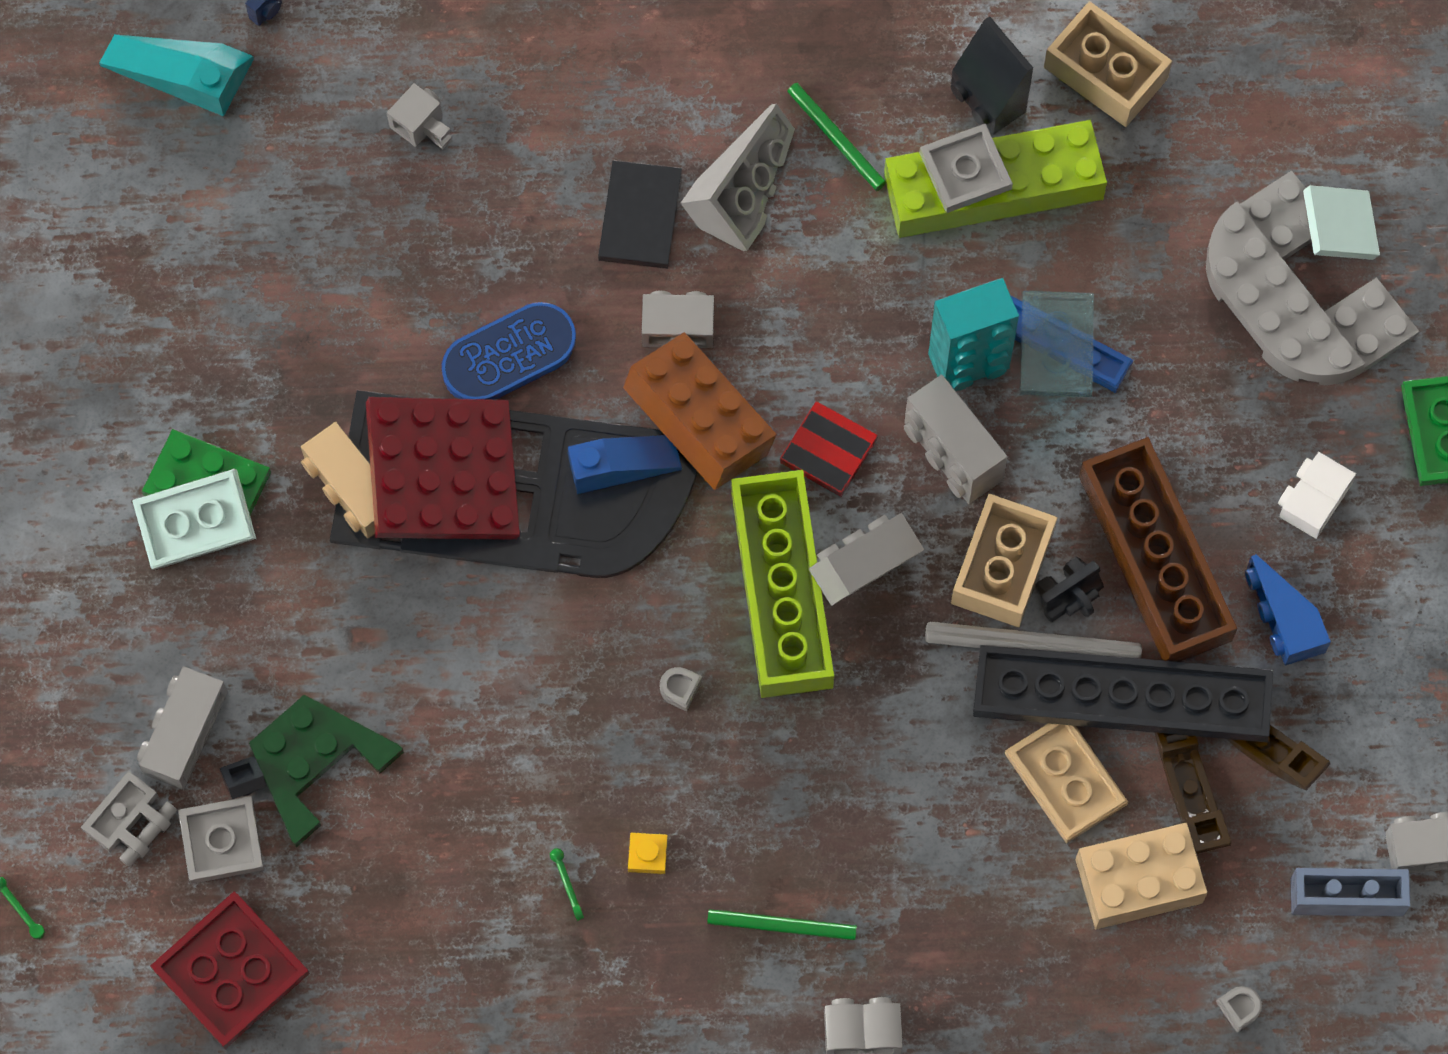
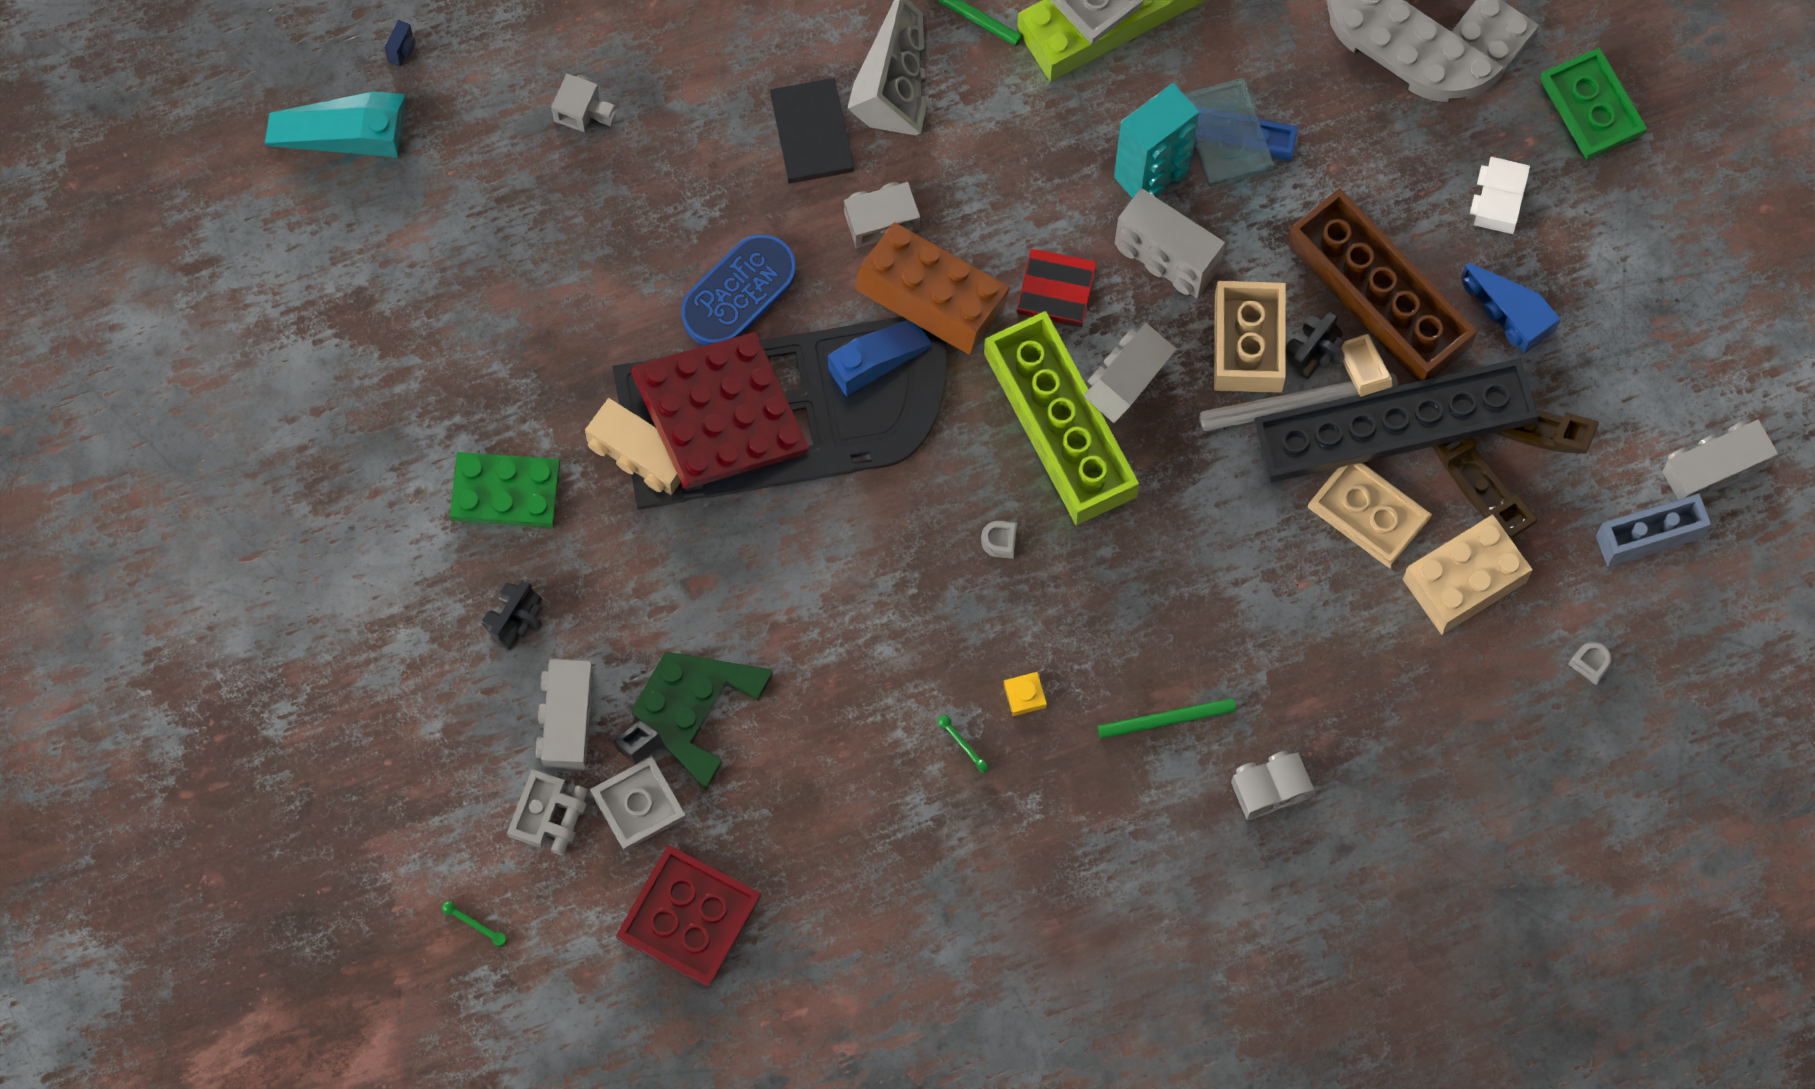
camera: 20 degrees left, 0 degrees up
light aqua tile [132,469,256,570] -> none
none -> black hips [481,580,543,650]
none -> tan tile [1340,334,1392,397]

